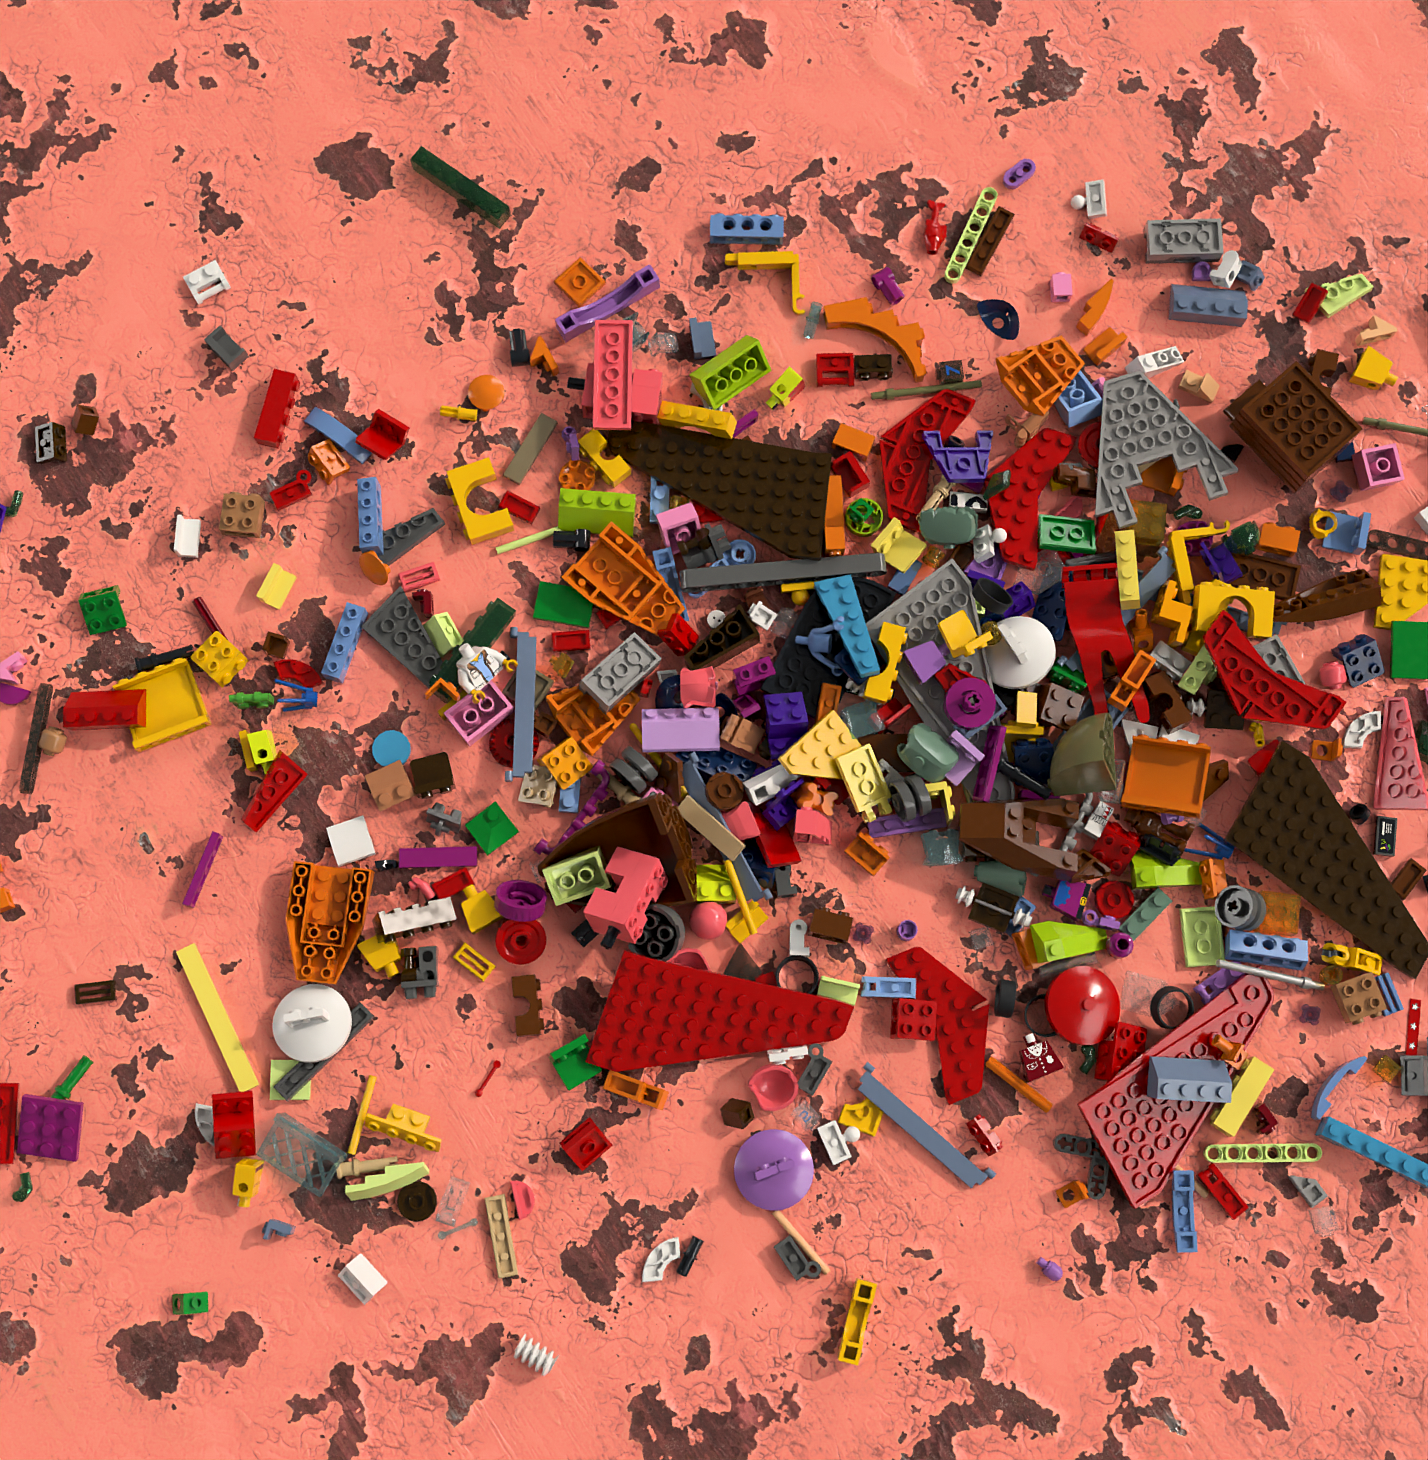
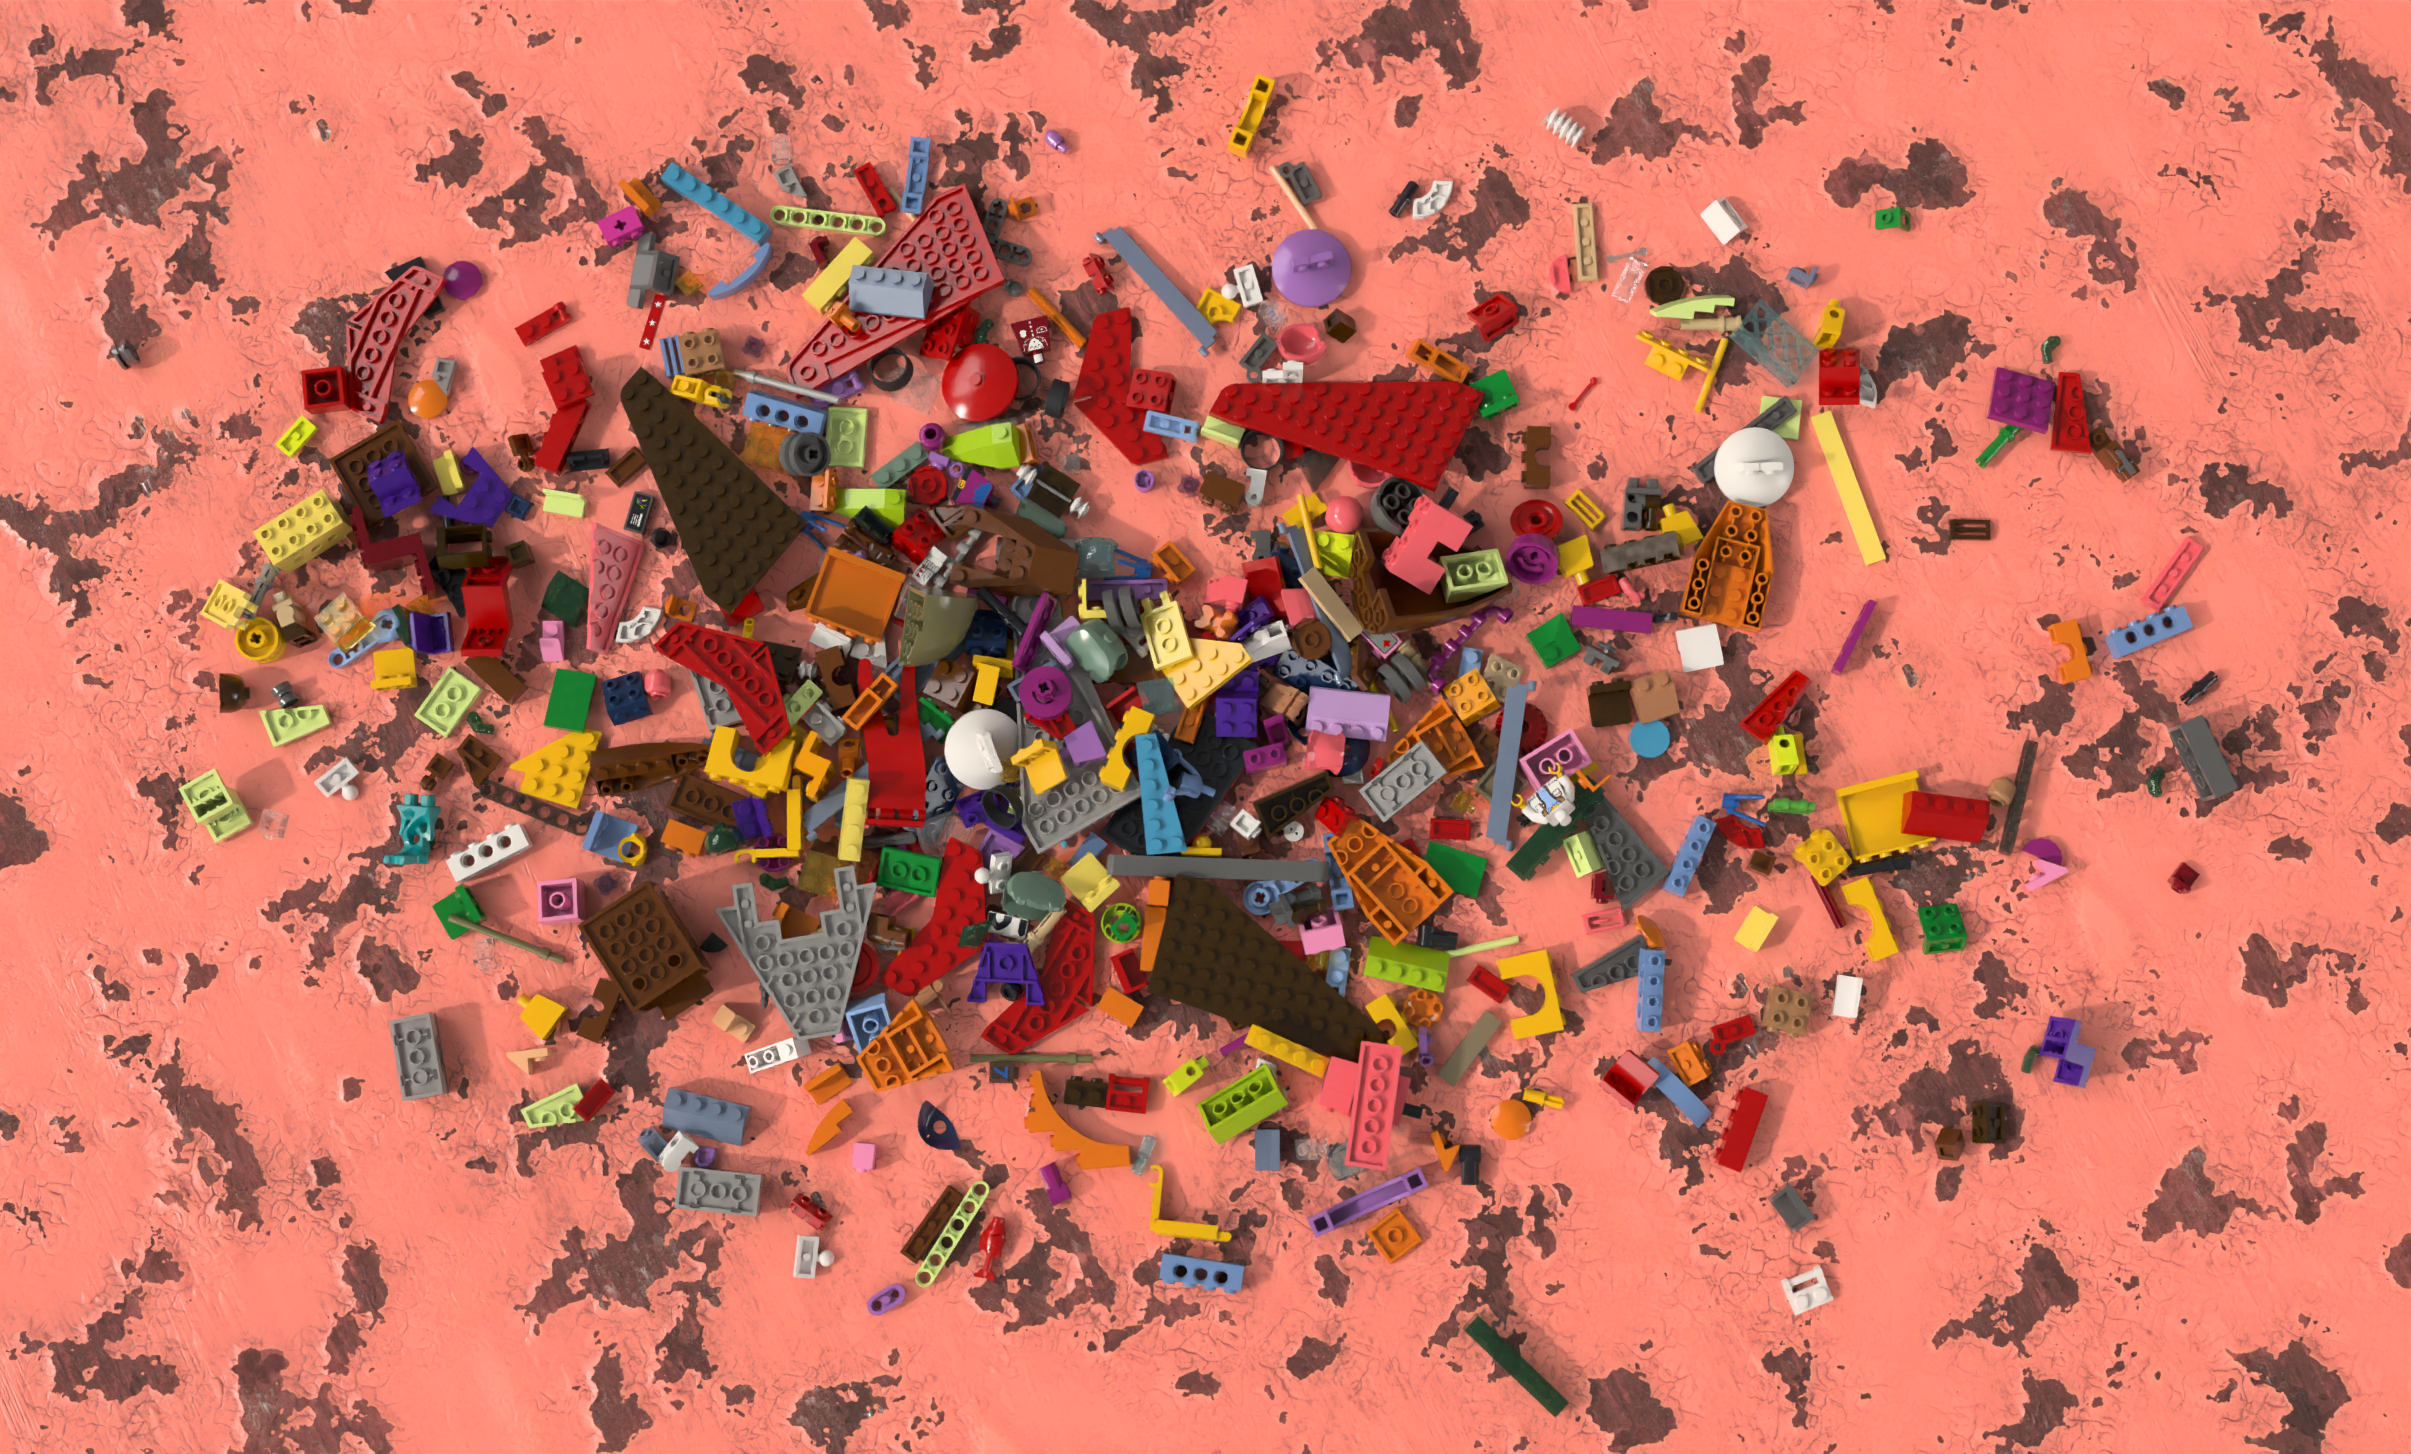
camera: 170 degrees left, 5 degrees up
none -> dark grey bar [1002,278,1023,297]
none -> blue plant [1103,548,1152,580]
none -> yellow arch [1840,877,1899,962]

